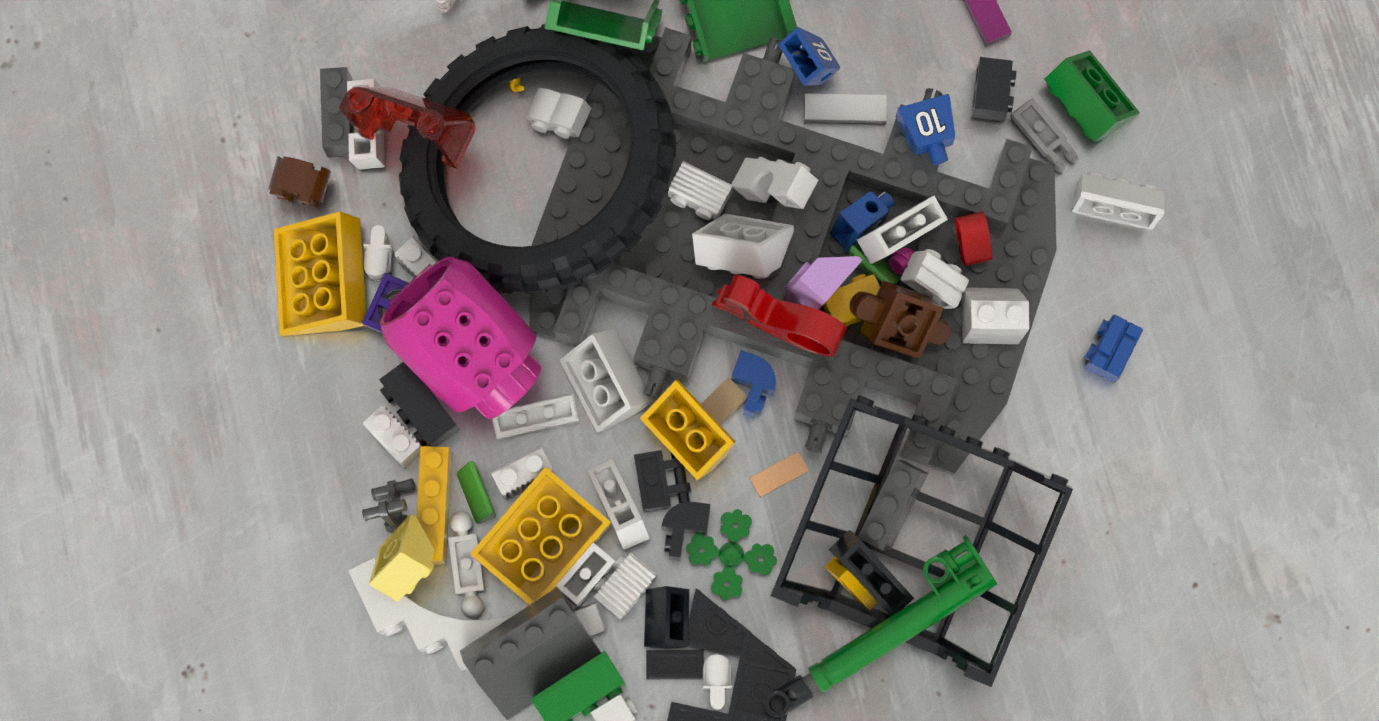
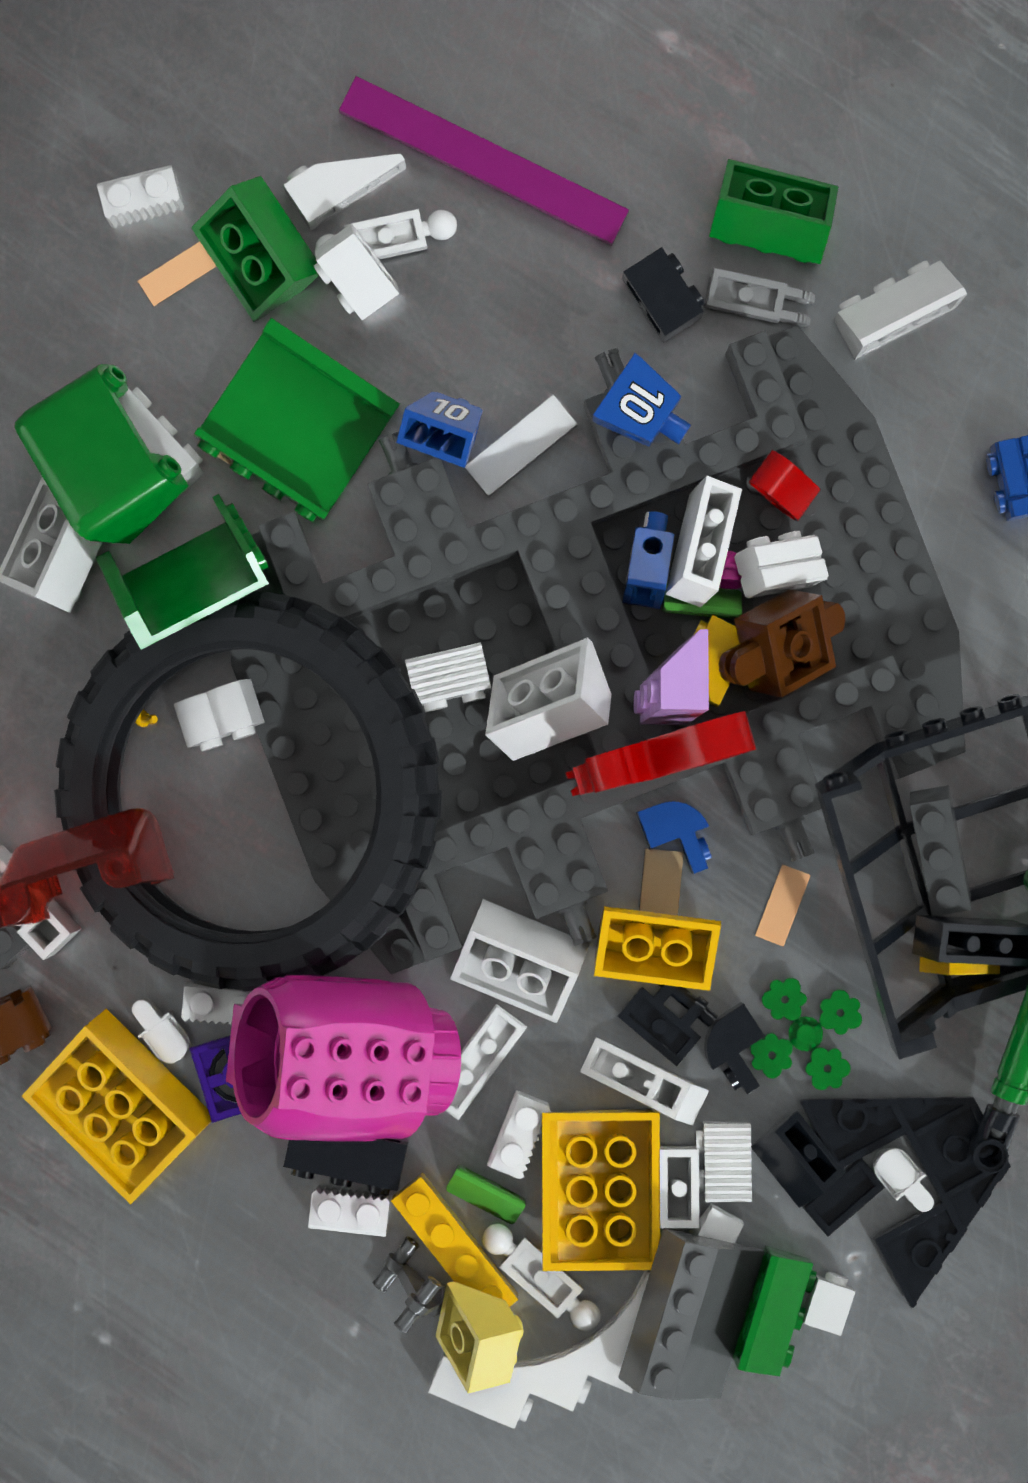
camera: 40 degrees left, 10 degrees up
white arch [731,157,818,209] -> none
white slope [962,288,1029,344] -> none

